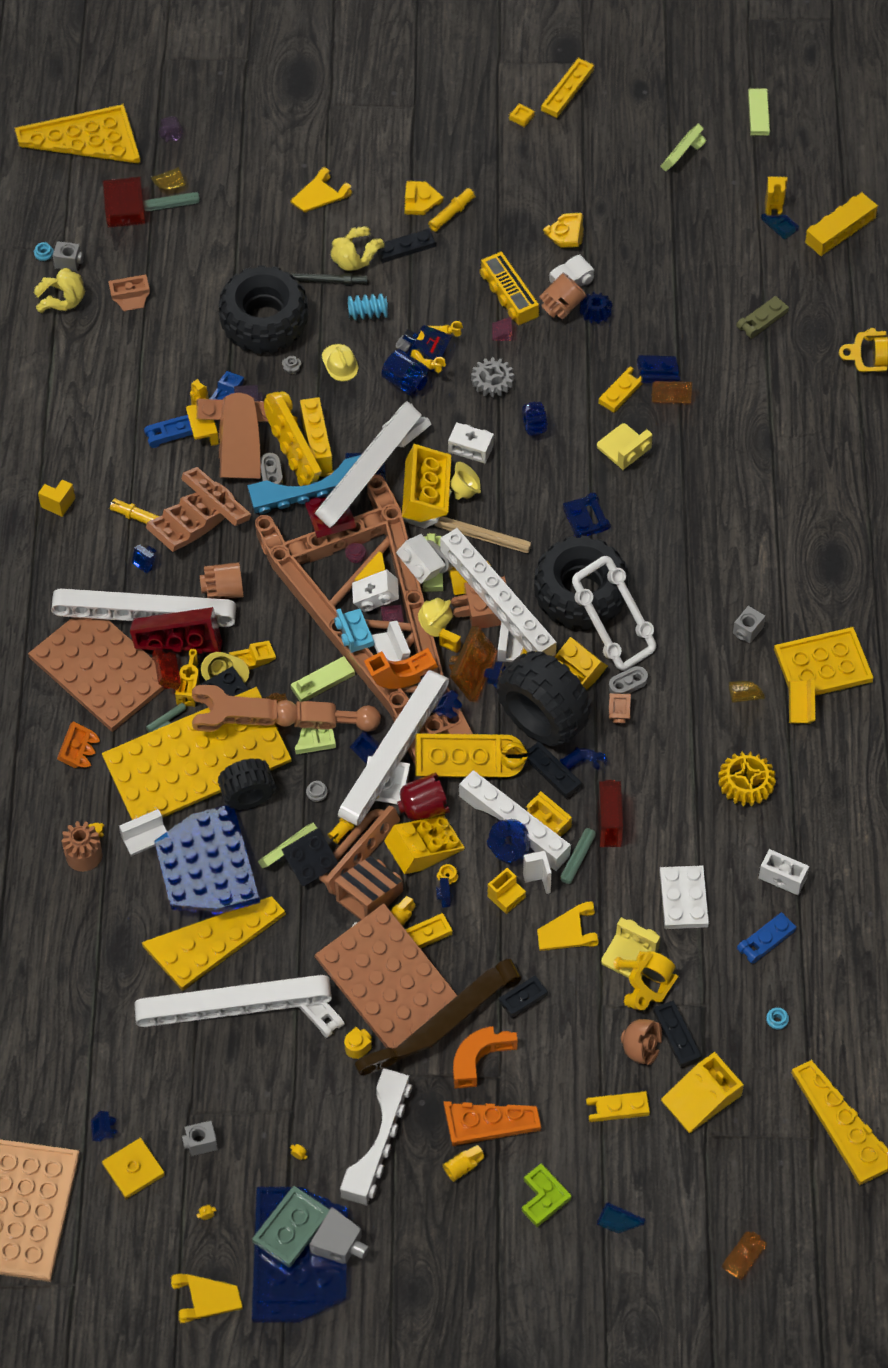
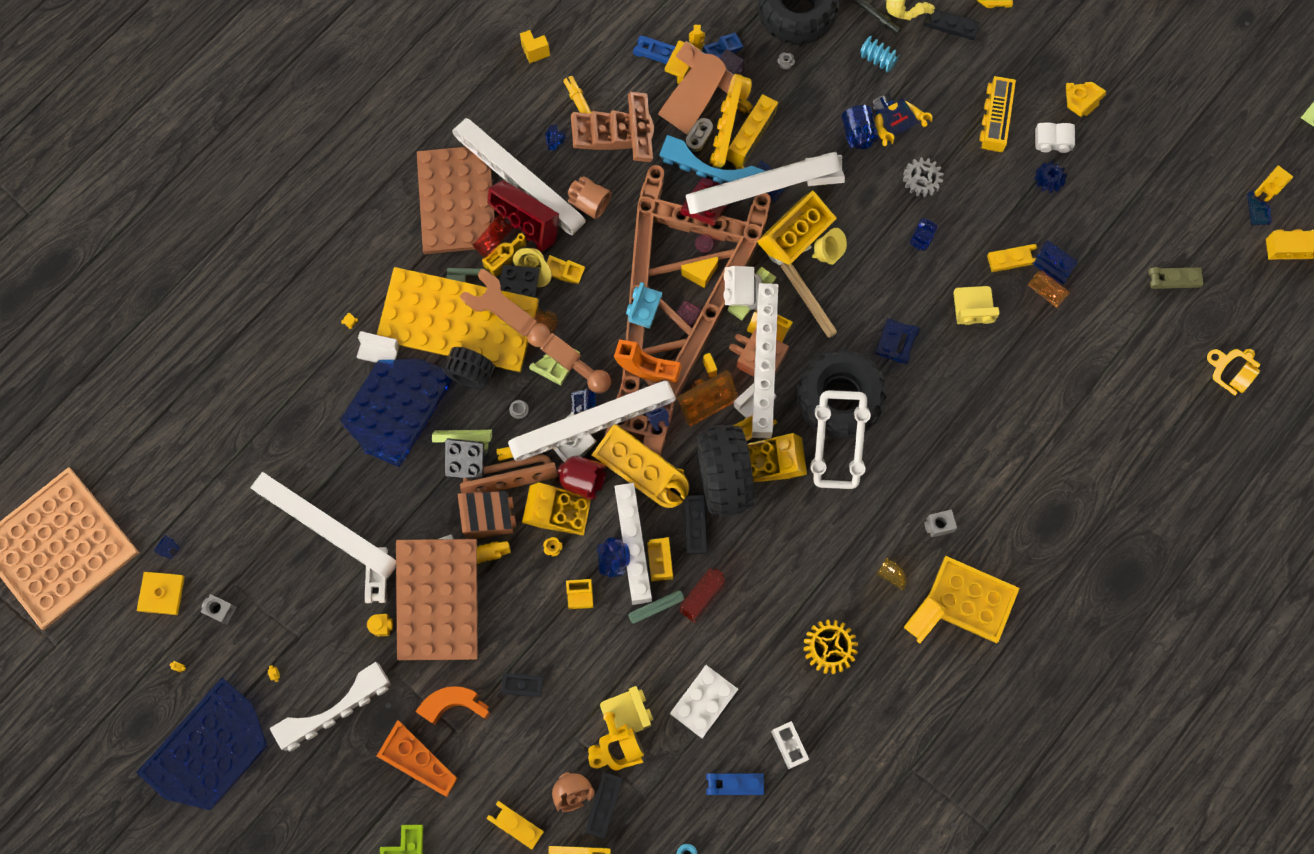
camera: 40 degrees right, 15 degrees up
orange plate [57,721,100,768] -> none
nougat gear [62,821,102,871] -> none
yellow wing [142,896,285,991] -> none
yellow flag [171,1274,242,1324] -> none
sand green plate [252,1186,330,1268] -> none
yellowish green hinge [291,656,355,702] -> none
light grey torso [310,1207,369,1264] -> none
light yellow piece [322,344,358,381] -> none
white brick [352,569,399,612] -> none
dark brown piece [355,959,522,1076] -> none
white panel [372,621,411,661] -> none
yellow plate [405,913,452,949] -> none
light yellow piece [418,598,453,637] -> none
yellow pin [428,188,475,232] -> none
clear blue plate [436,878,450,908] -> none
yellow hinge [443,1145,484,1182] -> none
white brick [448,422,494,463] -> none
clear blue tile [484,662,506,690] -> none
clear pink slope [492,317,512,341] -> none
white panel [523,850,551,894] -> none
yellow flag [537,902,598,951] -> none
nougat gear [540,272,587,320] -> none
clear blue piece [560,747,607,770] -> none
light grey plate [609,666,648,694] -> none
nougat bracket [609,693,631,723] -> none
yellowish green hinge [660,124,706,171] -> none

